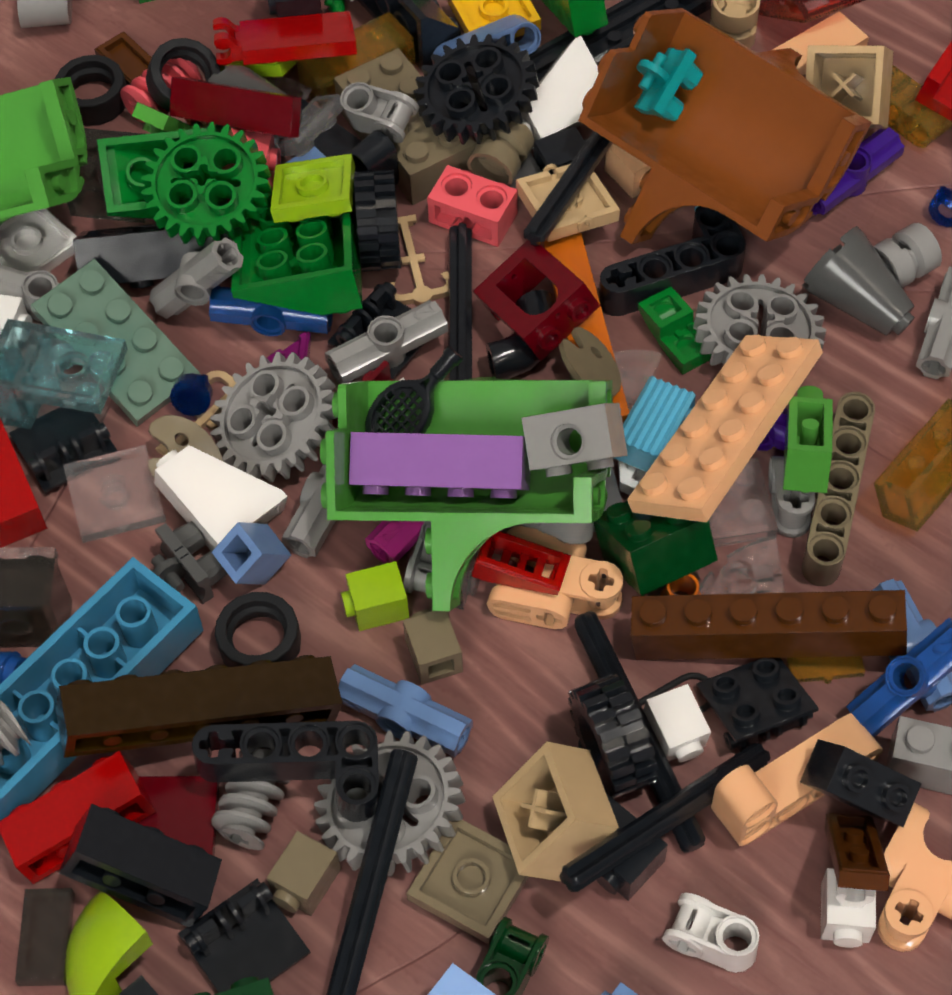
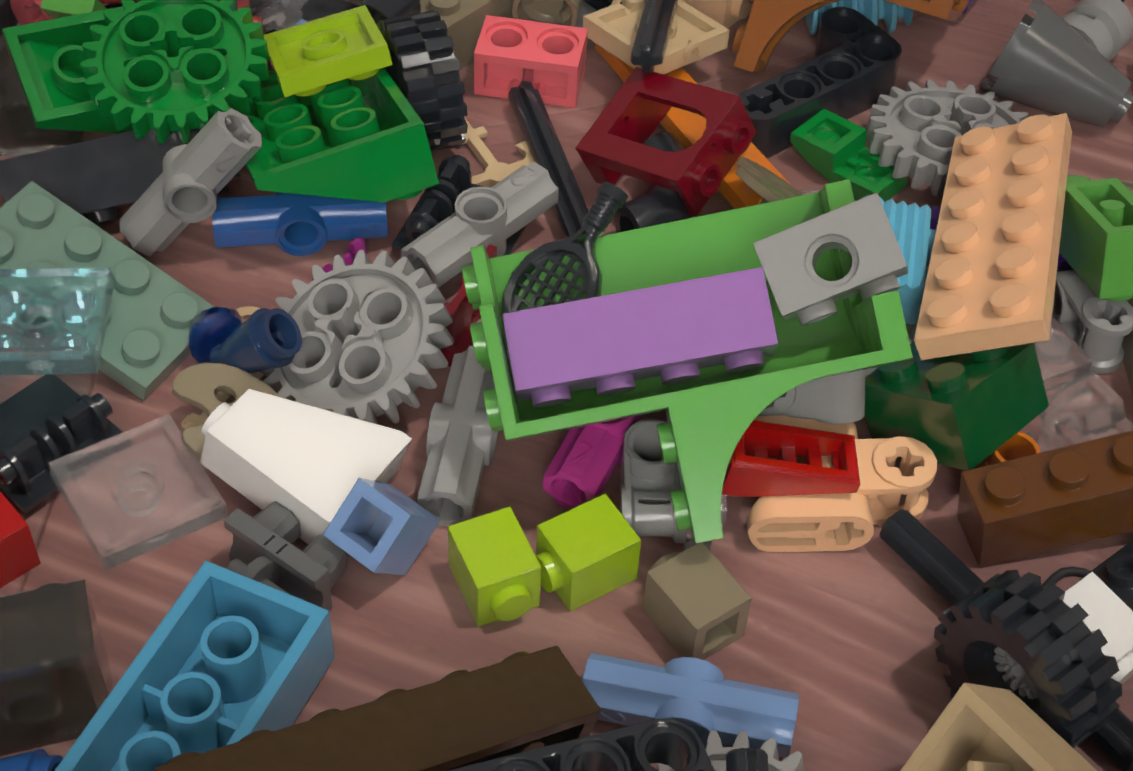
camera: 20 degrees left, 10 degrees down
black tyre [215,592,301,667] -> none
none -> dark blue cone [210,308,302,374]
none -> lime brick [448,506,542,627]

